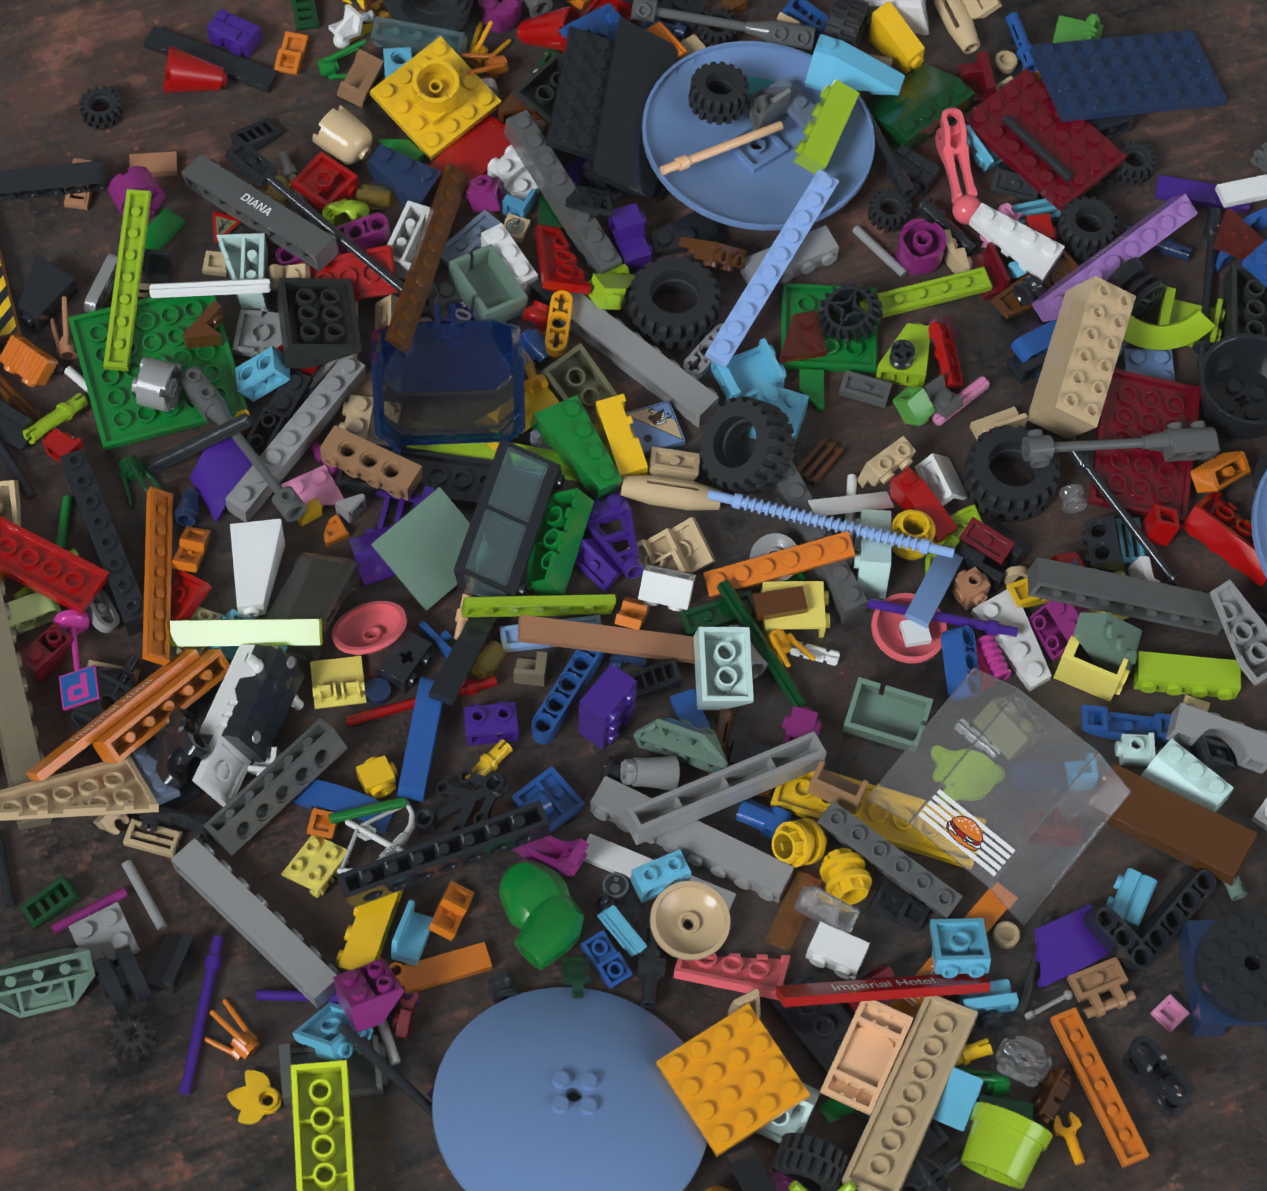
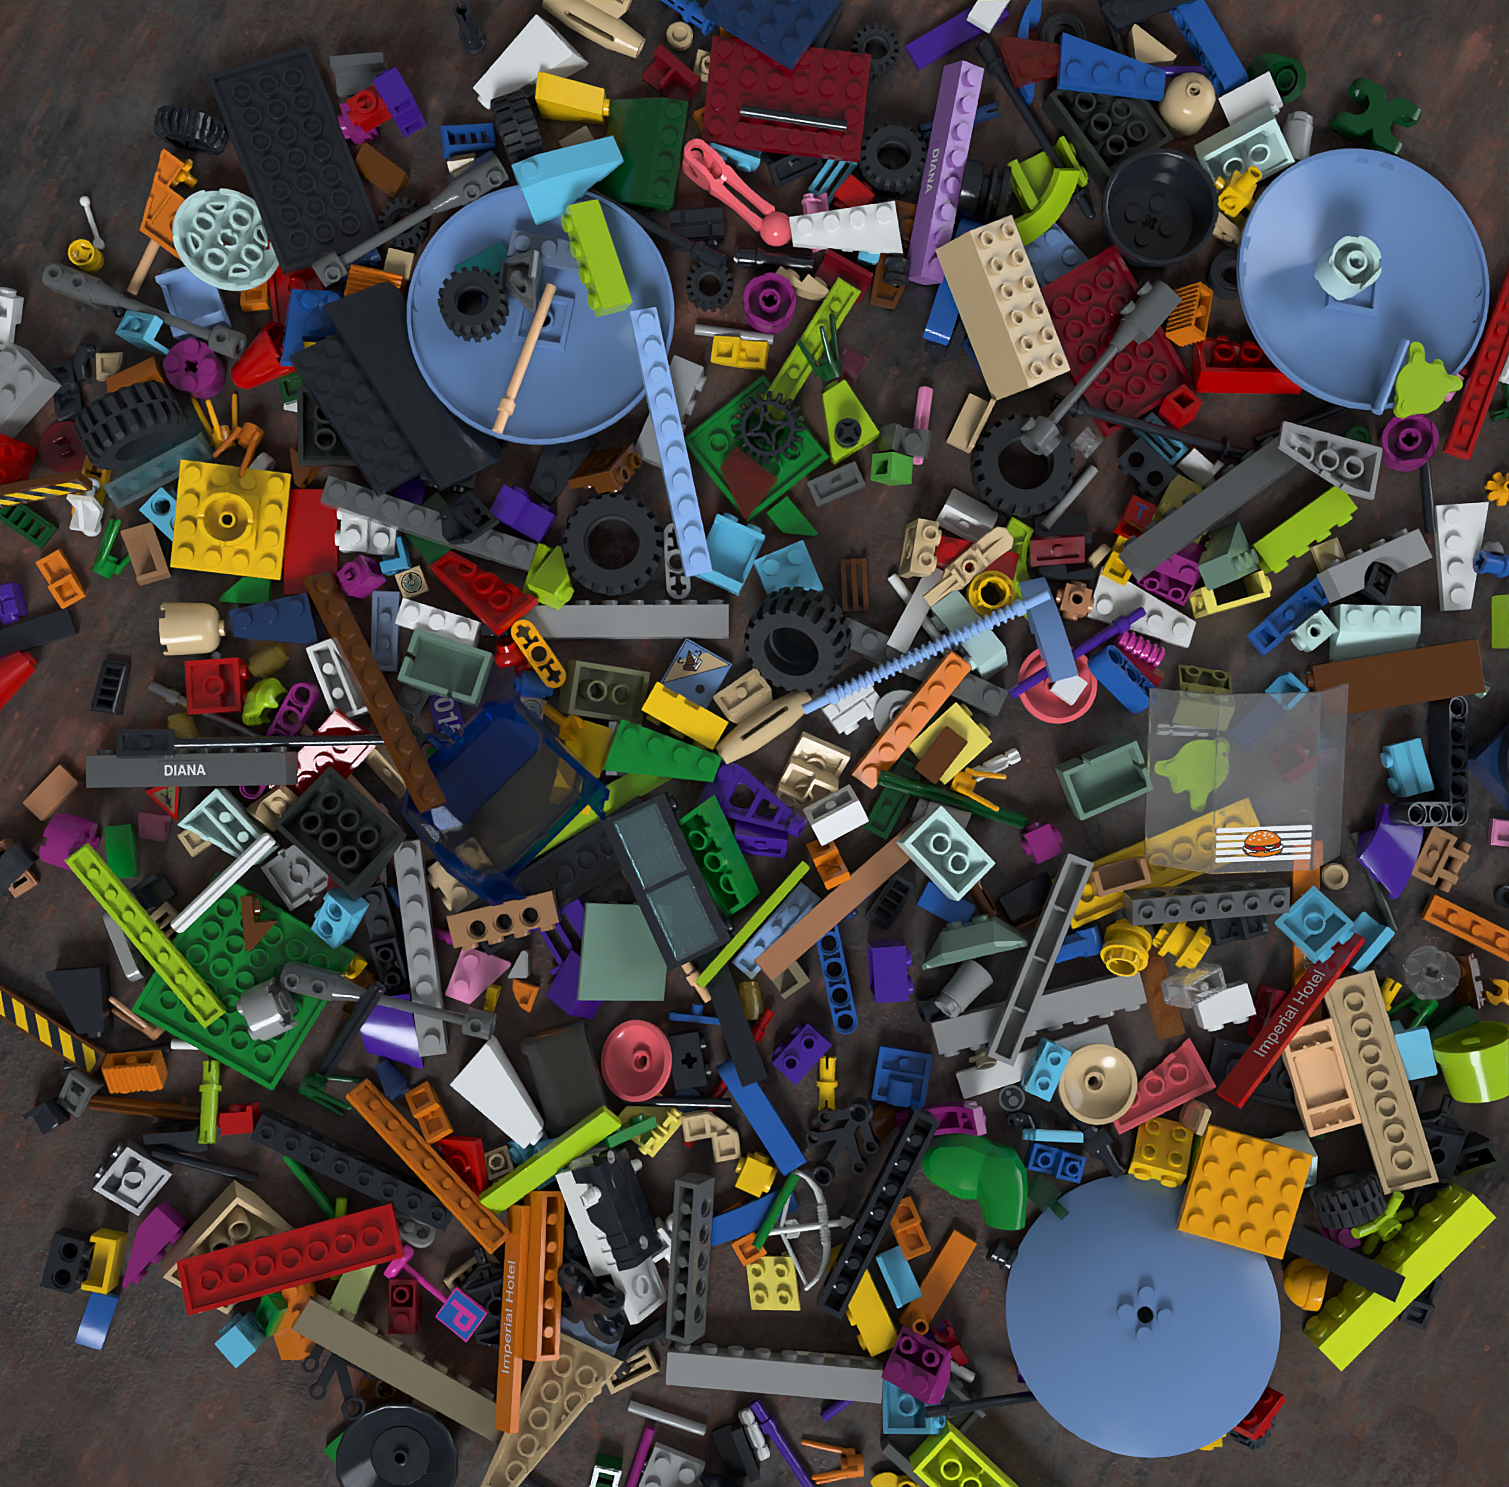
camera: 40 degrees left, 25 degrees up
red hinge [928,322,965,389] -> none
light grey hinge [1024,989,1074,1020] -> none
none -> clear pink slope [138,812,171,842]
none -> green wing [594,1113,658,1148]
none -> black bar [624,1096,732,1109]
none -> tan tile [681,1109,741,1163]
none -> yellow slope [711,335,770,371]
none -> white axle [739,1407,770,1461]
none -> dark green plant [797,314,842,382]
none -> white brick [821,684,880,735]
none -> tan piece [923,526,1014,607]
none -> dark tan plate [969,1048,997,1070]
none -> light grey bar [1040,465,1098,531]
none -> yellow bracket [1128,1117,1193,1188]

